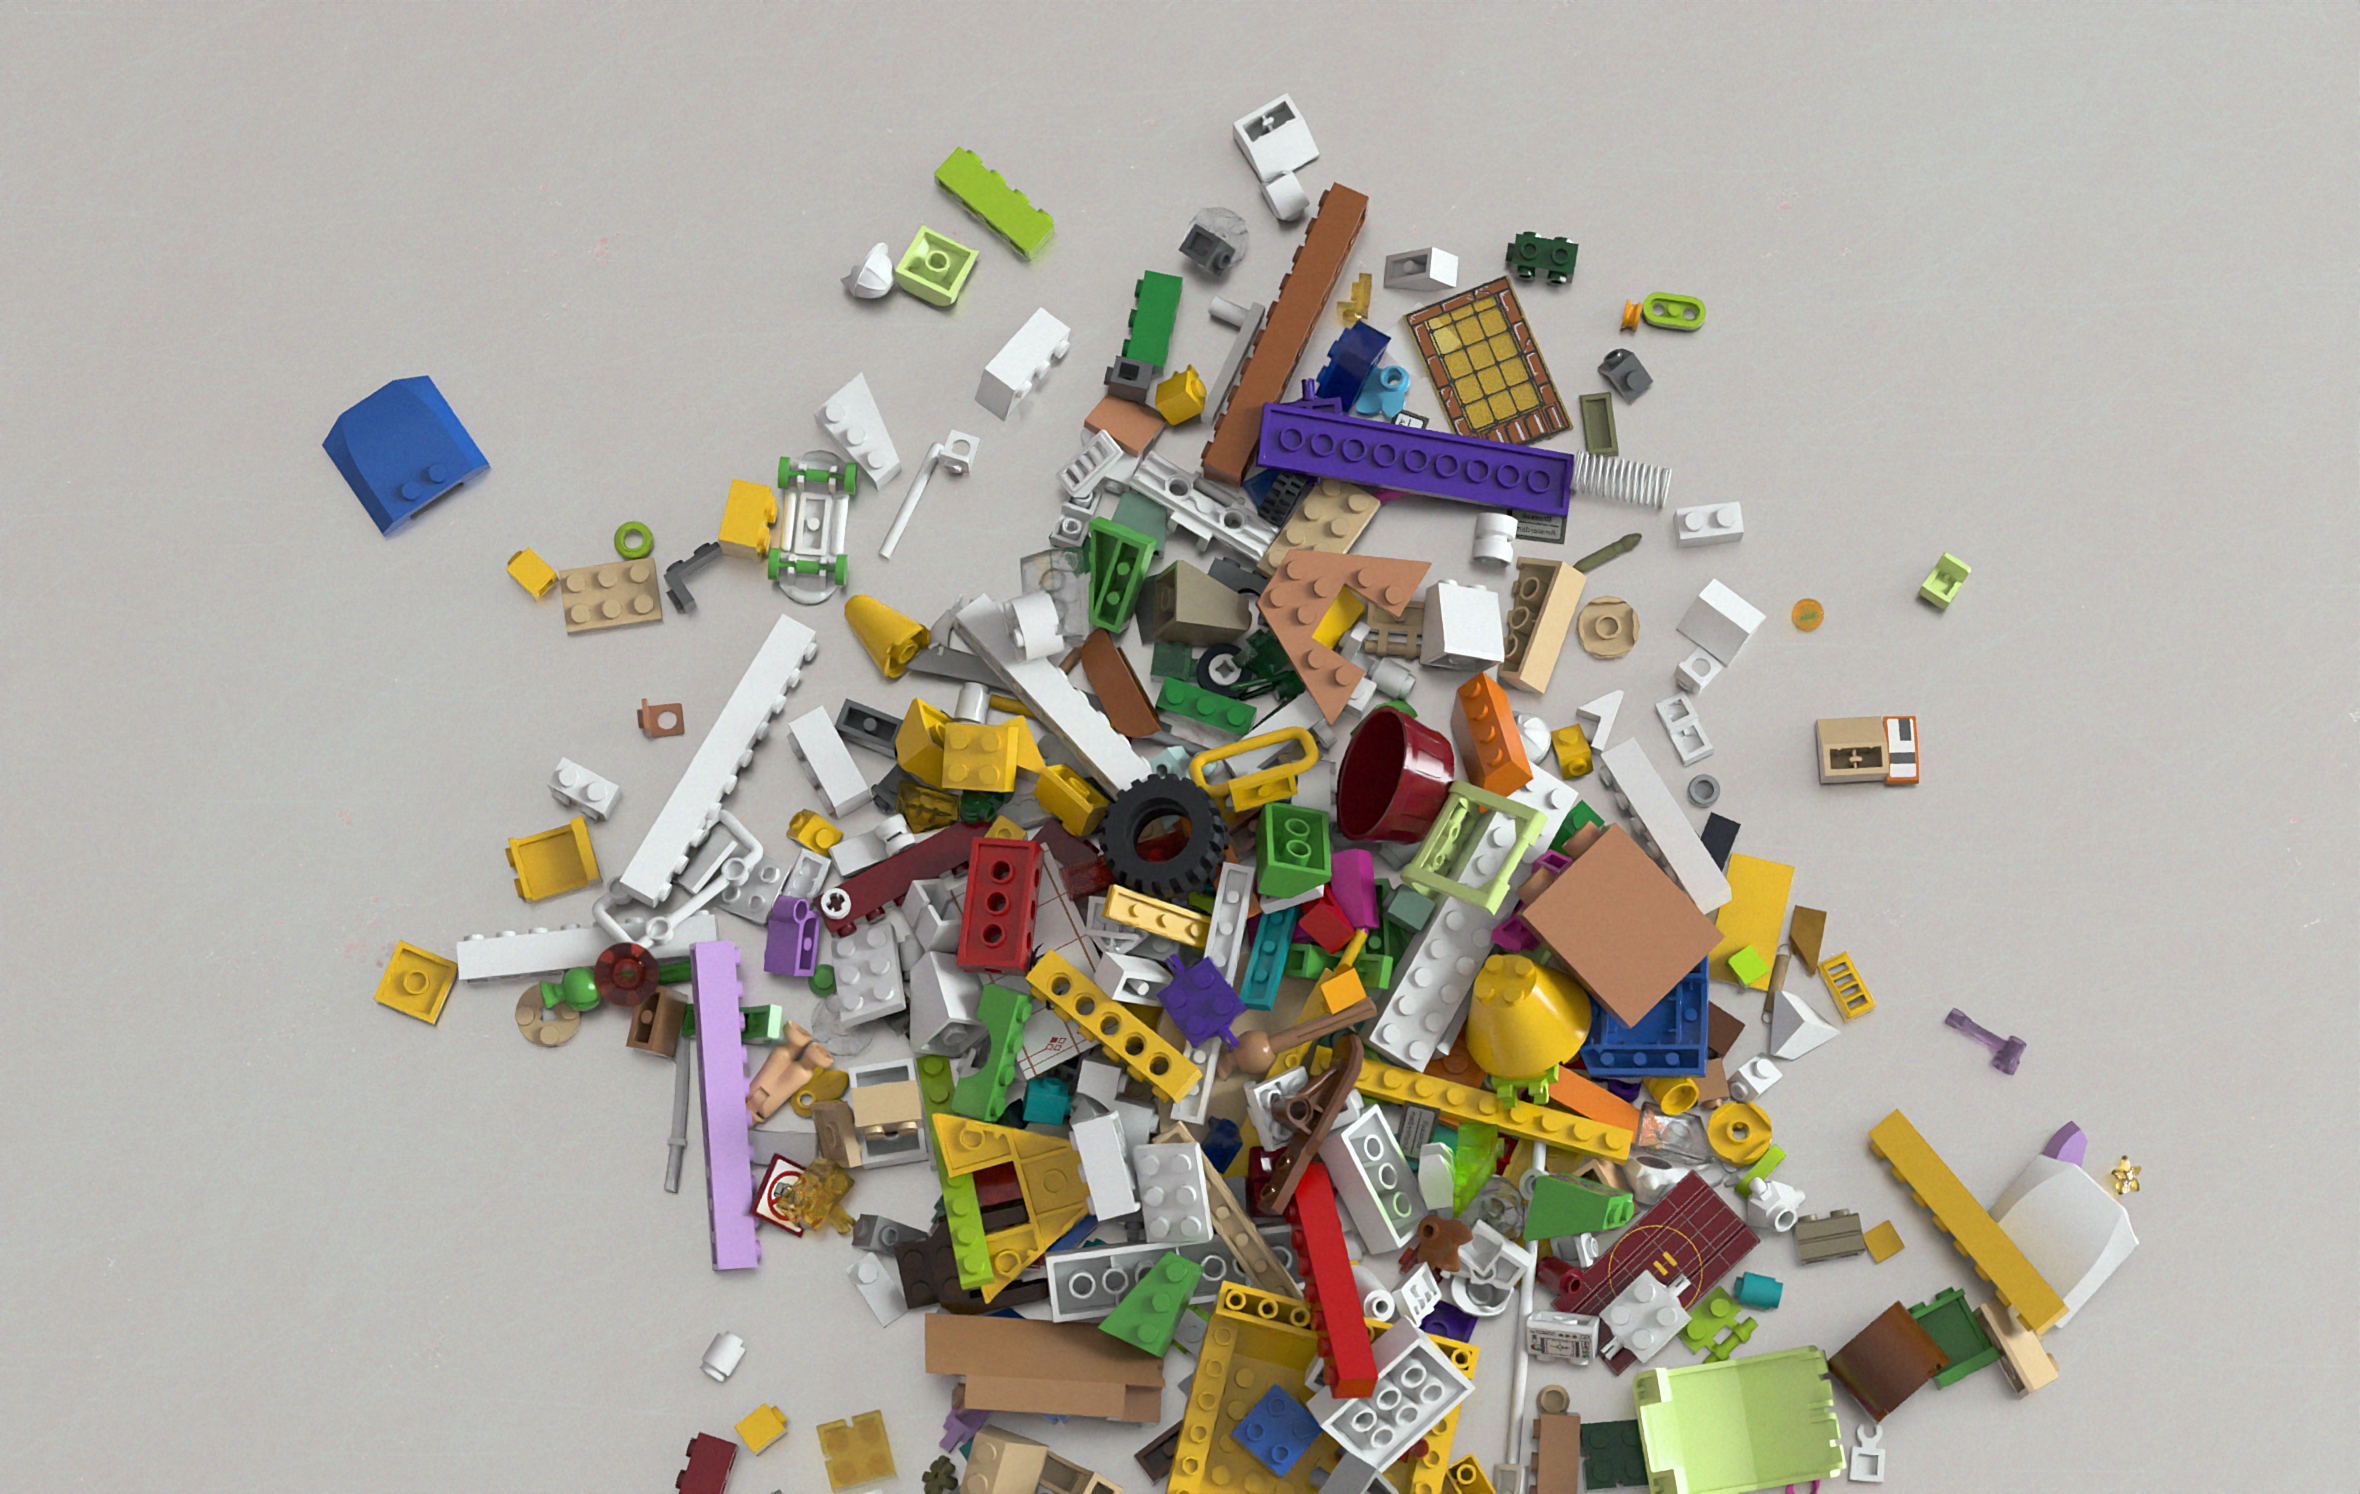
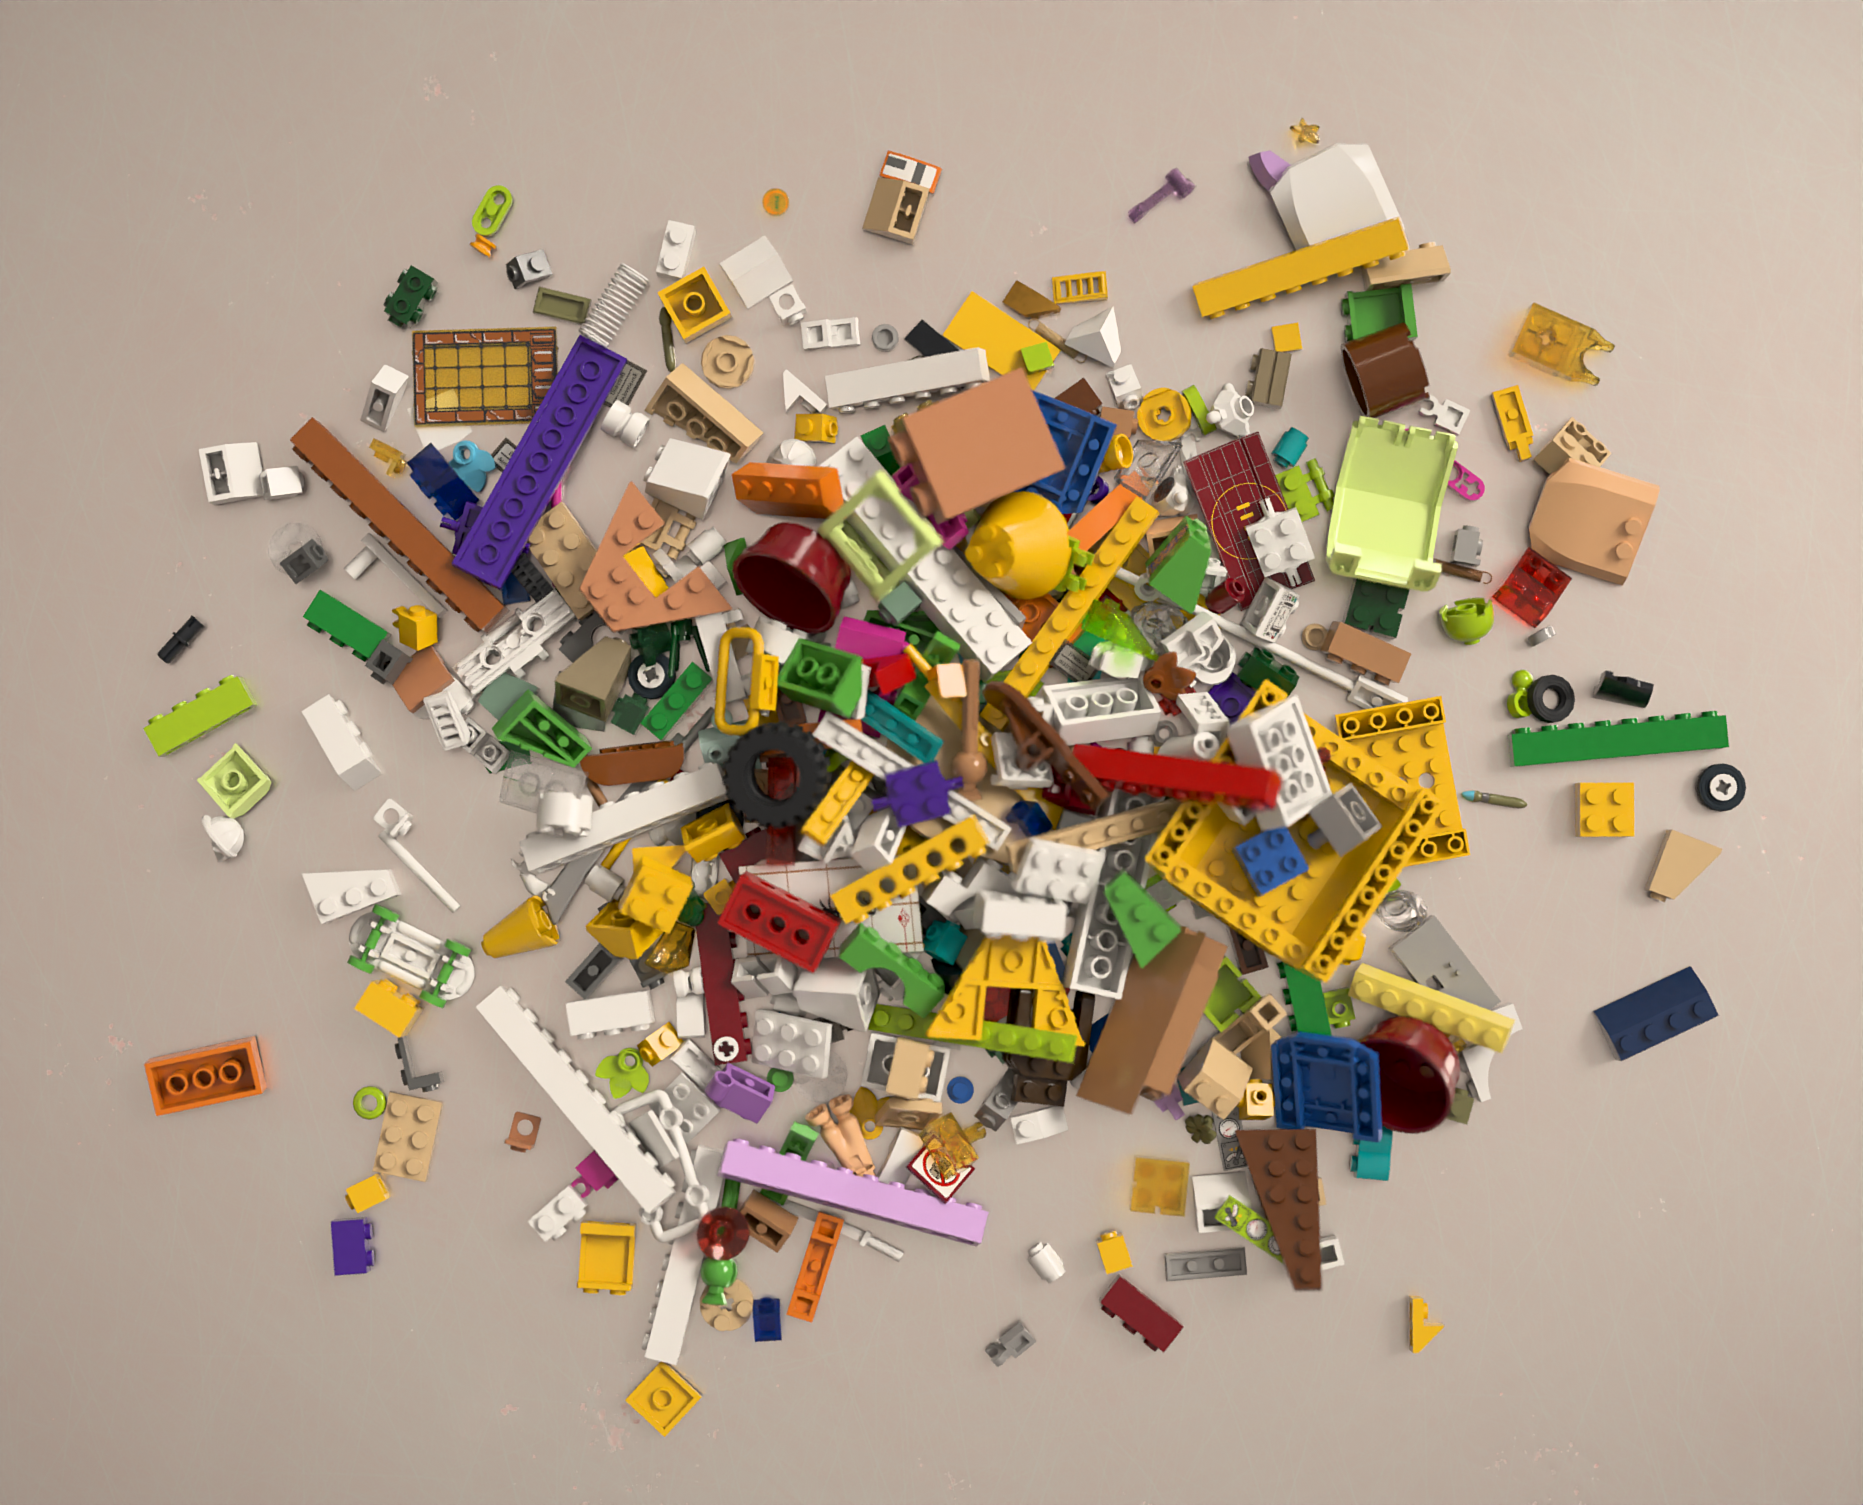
camera: 70 degrees left, 10 degrees up
blue wedge [322,375,490,537] -> none
yellowish green bracket [1918,552,1971,610] -> none
none -> orange brick [144,1036,267,1116]
none -> black axle [157,615,205,664]
none -> dark purple brick [331,1217,375,1276]
none -> dark pink brick [571,1150,619,1198]
none -> lime plate [595,1047,649,1099]
none -> yellow brick [657,267,732,343]
none -> clear blue bracket [753,1297,782,1342]
none -> orange slope [786,1211,844,1323]
none -> blue plate [947,1077,974,1104]
none -> light grey plate [985,1322,1036,1367]
none -> white plate [1151,720,1178,746]
none -> lime piece [1203,956,1262,1032]
none -> dark green brick [1237,646,1300,698]

